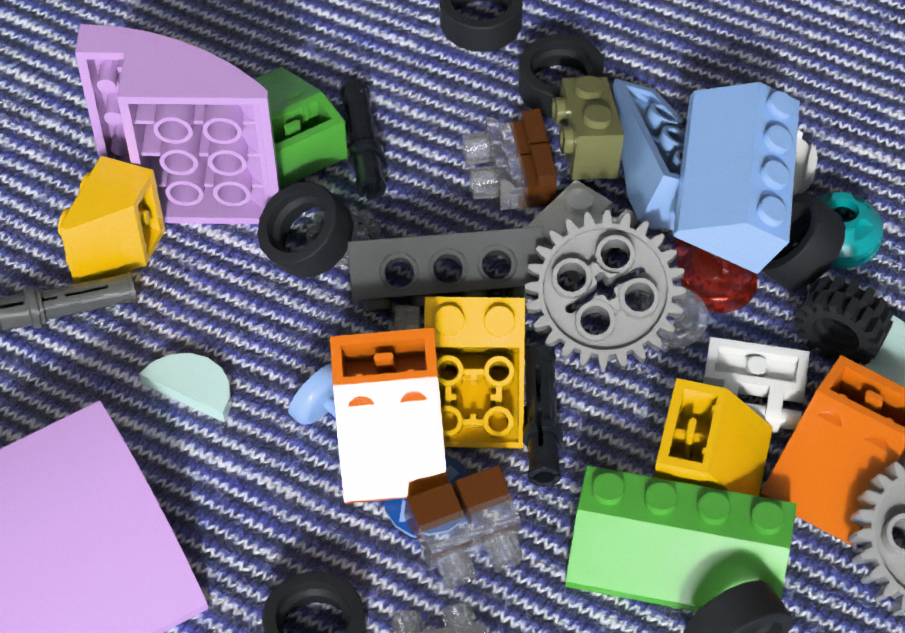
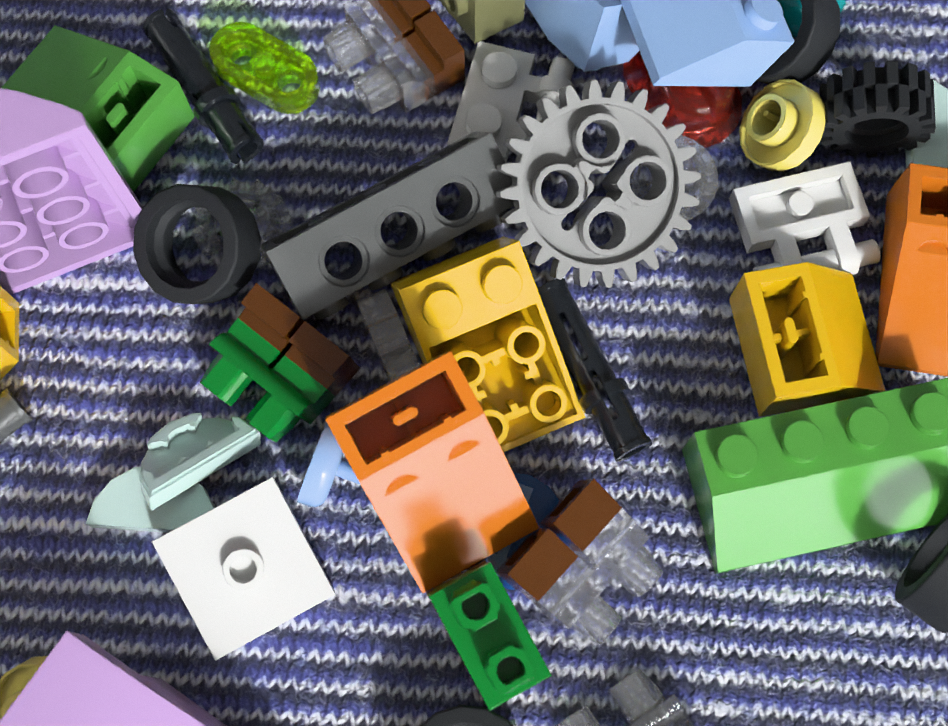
camera: 25 degrees left, 20 degrees up
none -> light aqua tile [140,413,261,511]
none -> white plate [152,477,335,661]
none -> green hips [200,283,360,443]
none -> clear neon green plate [209,22,320,114]
none -> green hips [426,559,552,711]
none -> light yellow plate [739,79,826,172]

